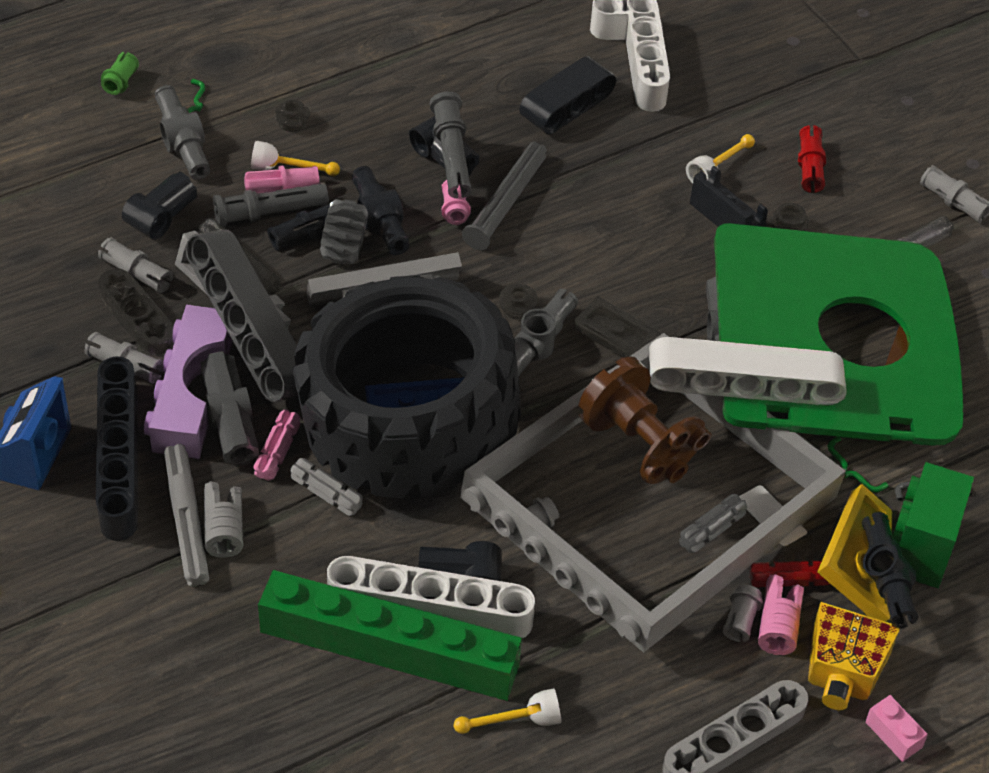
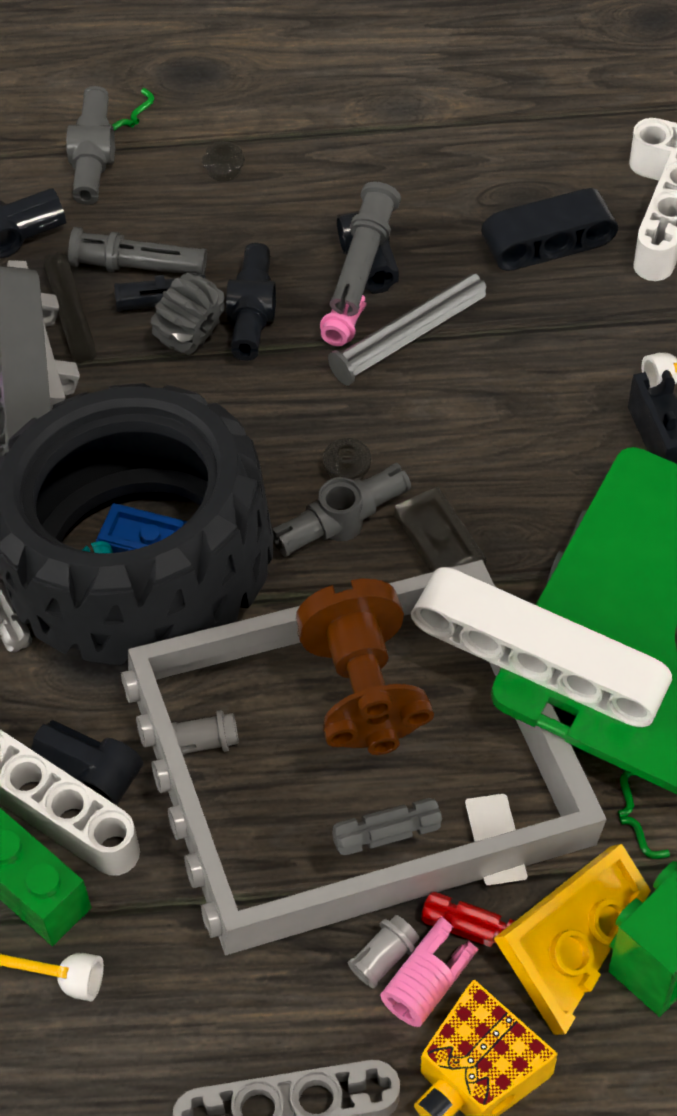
camera: 30 degrees right, 5 degrees up
bright green pin [101,52,139,95] -> none
bright pink axle [244,165,319,193] -> none
hinge [251,141,340,176] -> none
light grey hinge [306,252,462,307] -> none
black pin [862,512,919,628] -> none

